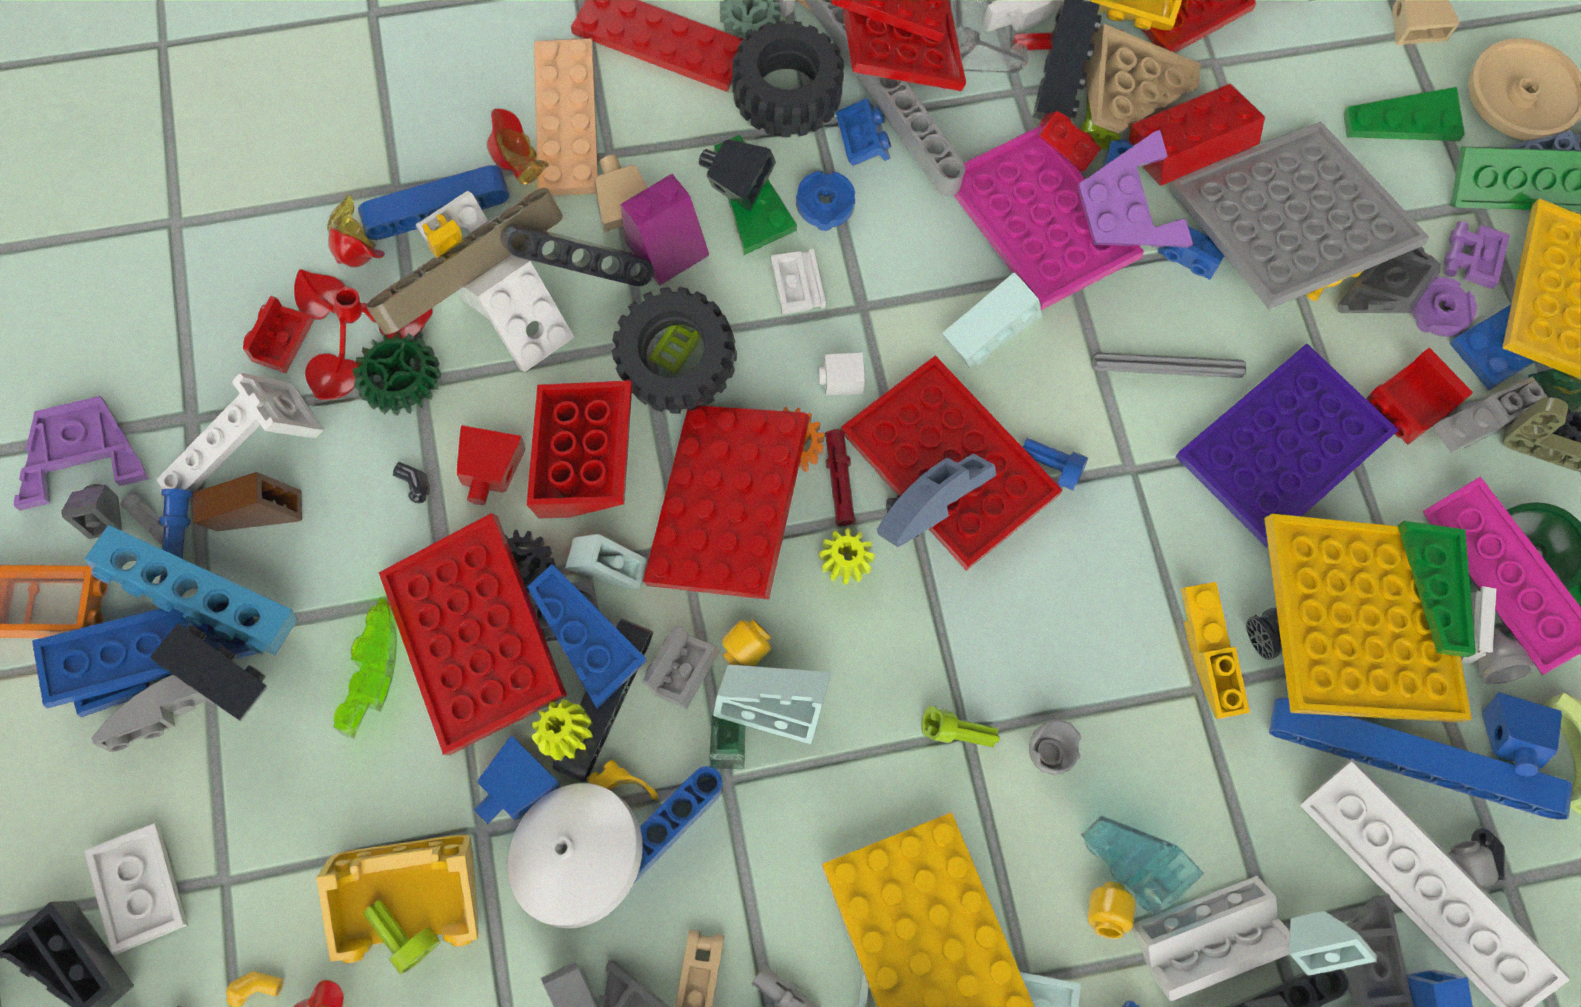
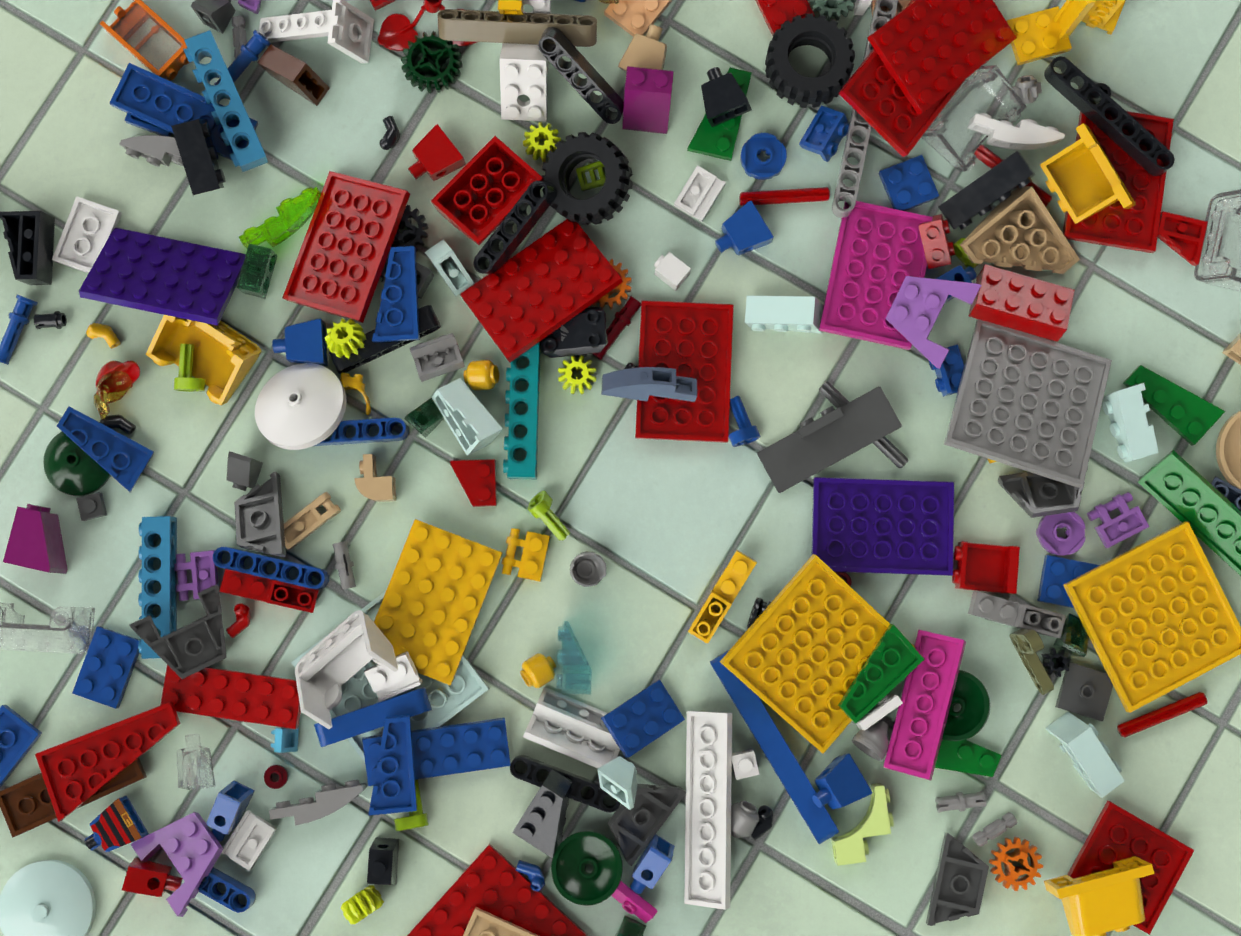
camera: 50 degrees right, 15 degrees up
none -> dark purple plate [79,228,248,326]
none -> clear green brick [237,243,278,299]
none -> tan brick [354,454,396,502]
none -> red wing [450,459,497,507]
none -> black beam [473,181,557,274]
none -> yellow plate [501,528,550,582]
none -> teal brick [503,342,540,480]
none -> neon yellow gear [523,122,562,162]
none -> black shield [540,307,608,358]
none -> blue plate [601,680,685,759]
none -> blue torso [715,201,774,255]
none -> white brick [732,749,760,780]
none -> red axle [739,187,830,206]
none -> dark grey bracket [757,387,902,493]
none -> blue plate [878,155,939,211]
none -> light aqua wedge [1102,383,1159,463]

